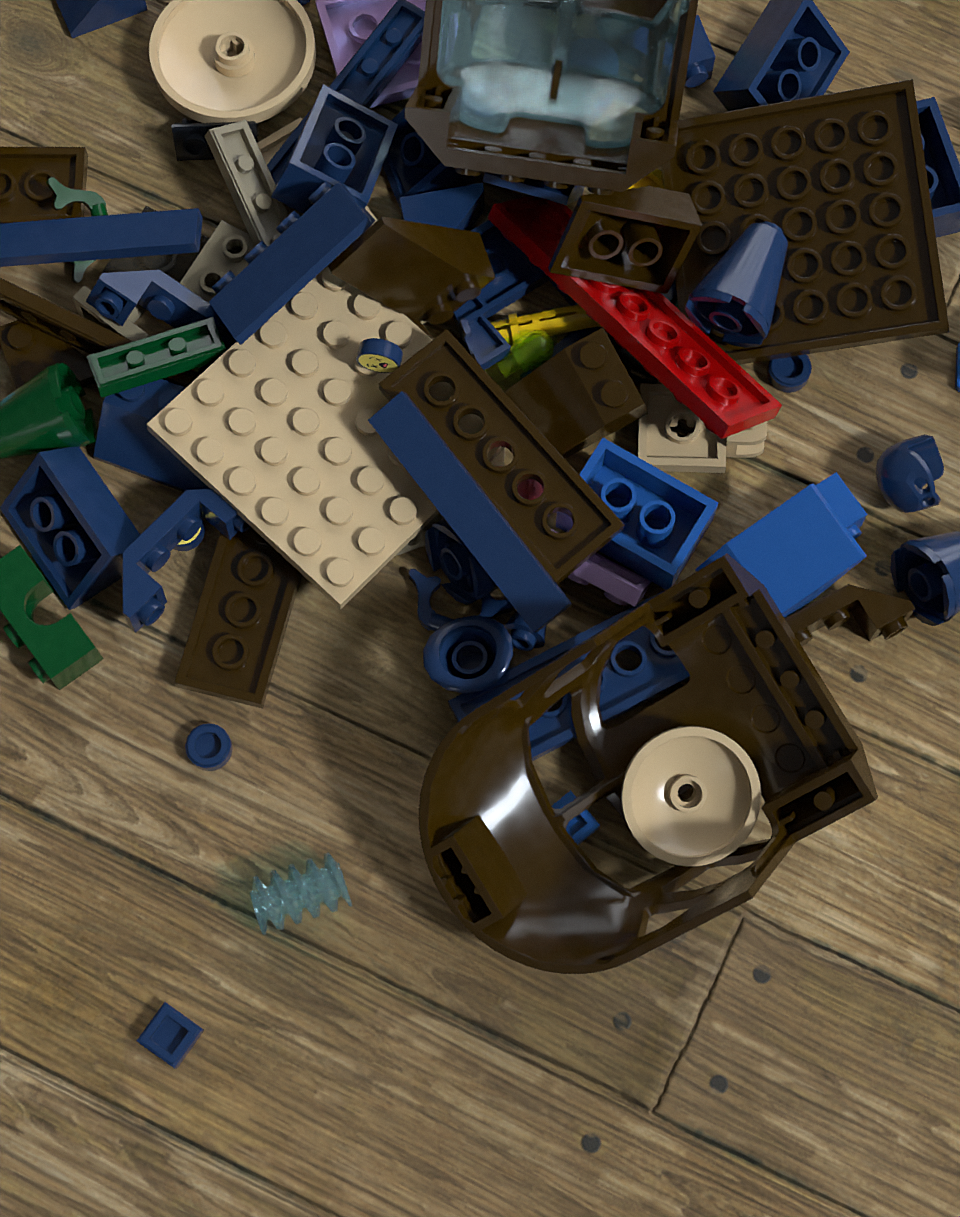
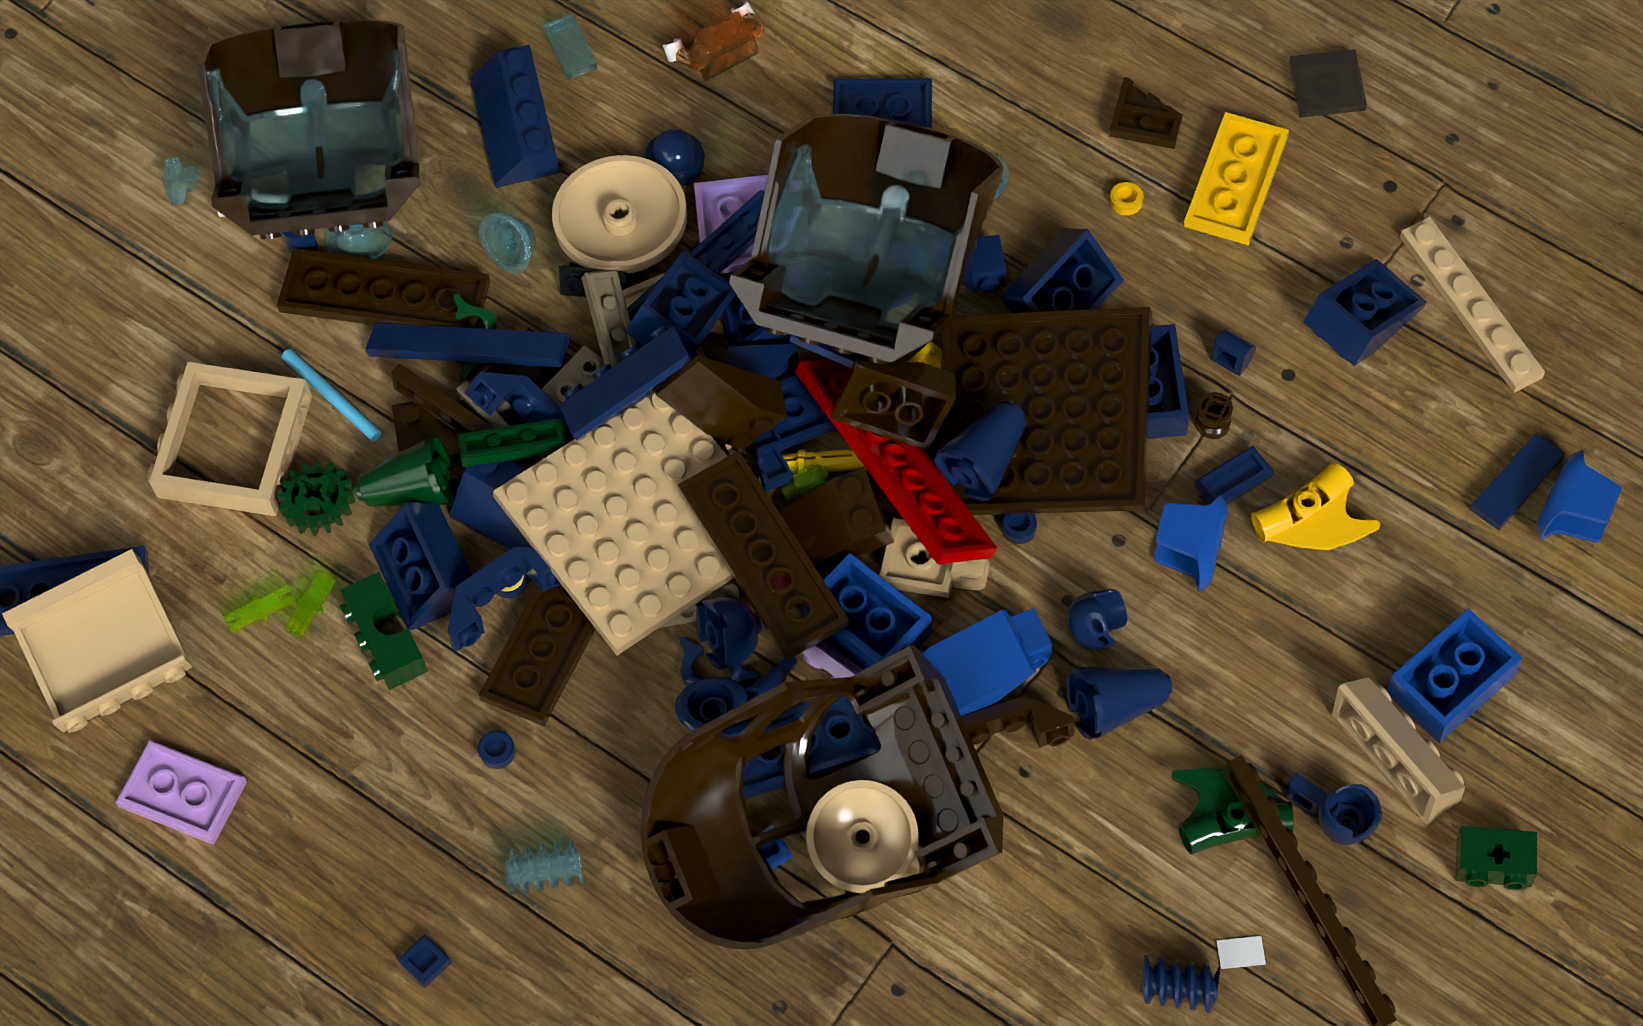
camera: 15 degrees right, 10 degrees down
dark blue tile [356,338,403,373] -> none
dark blue tile [368,391,572,633] -> none
none -> clear light blue hat [478,212,536,275]

